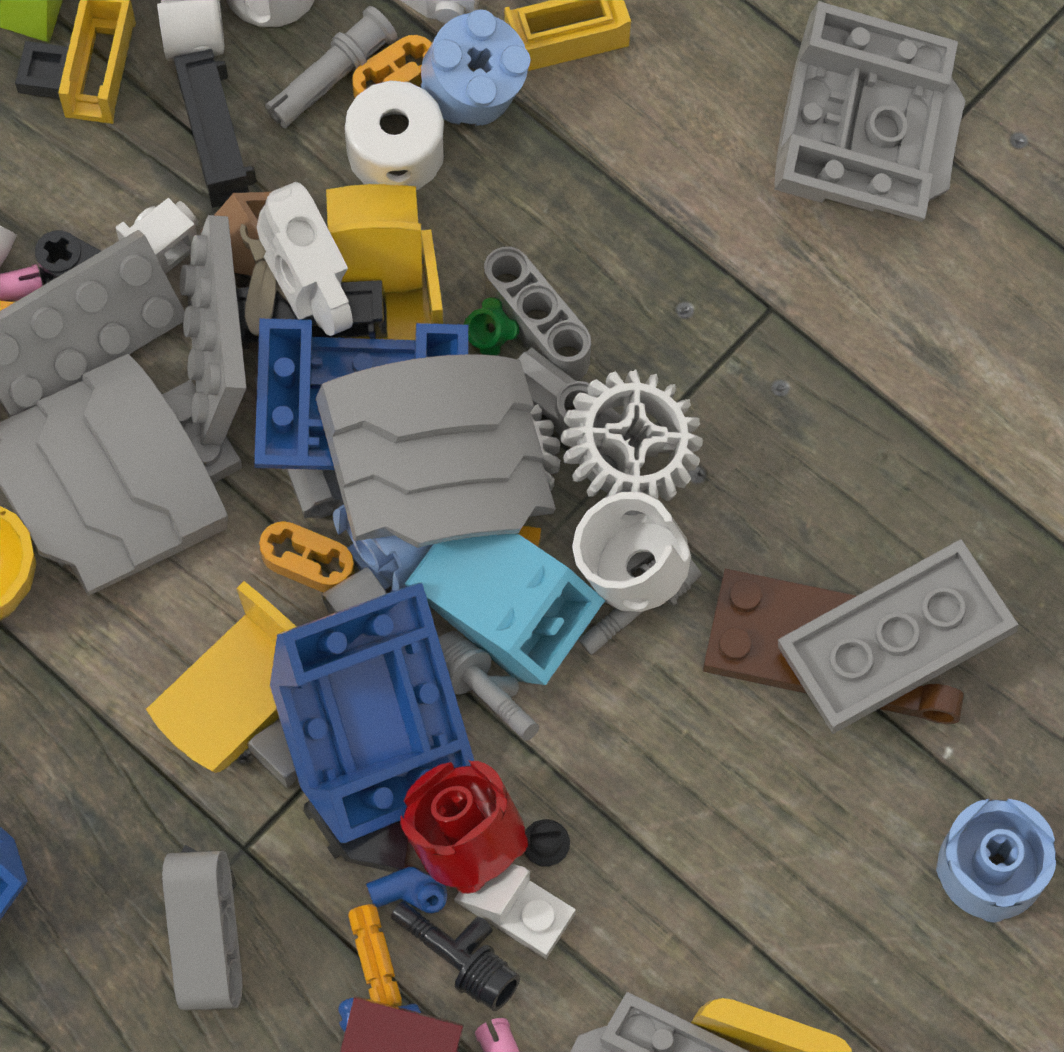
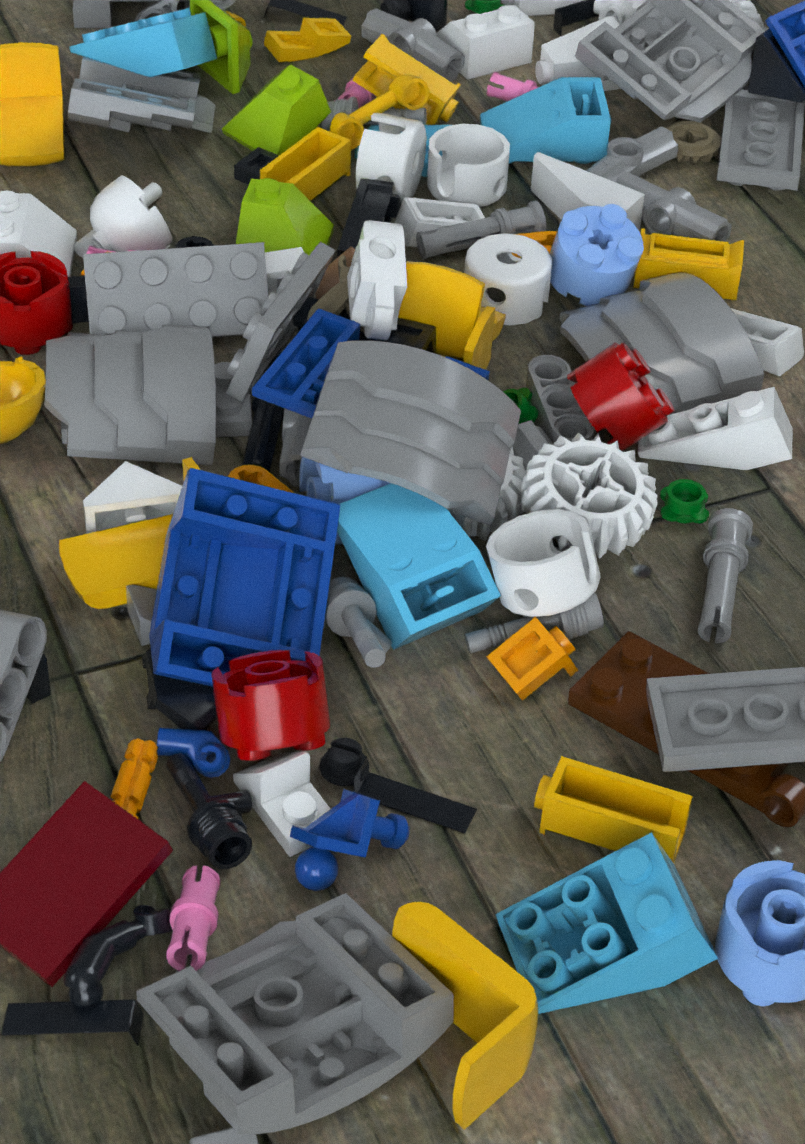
camera: 25 degrees right, 25 degrees down
none -> white slope [83,461,182,534]
none -> lime slope [236,178,334,255]
none -> black axle [242,368,285,472]
none -> blue piece [289,789,410,891]
none -> black piece [353,756,477,834]
none -> white slope [395,197,485,247]
none -> light orange bracket [486,616,579,701]
none -> medium azure slope [495,832,718,1014]
none -> yellow window [534,756,693,863]
none -> light grey slope [559,272,764,415]
none -> red brick [567,342,675,451]
none -> white slope [637,387,793,470]
none -> green plate [660,479,709,524]
none -> light grey pin [698,508,753,643]
none -> white slope [731,308,804,376]

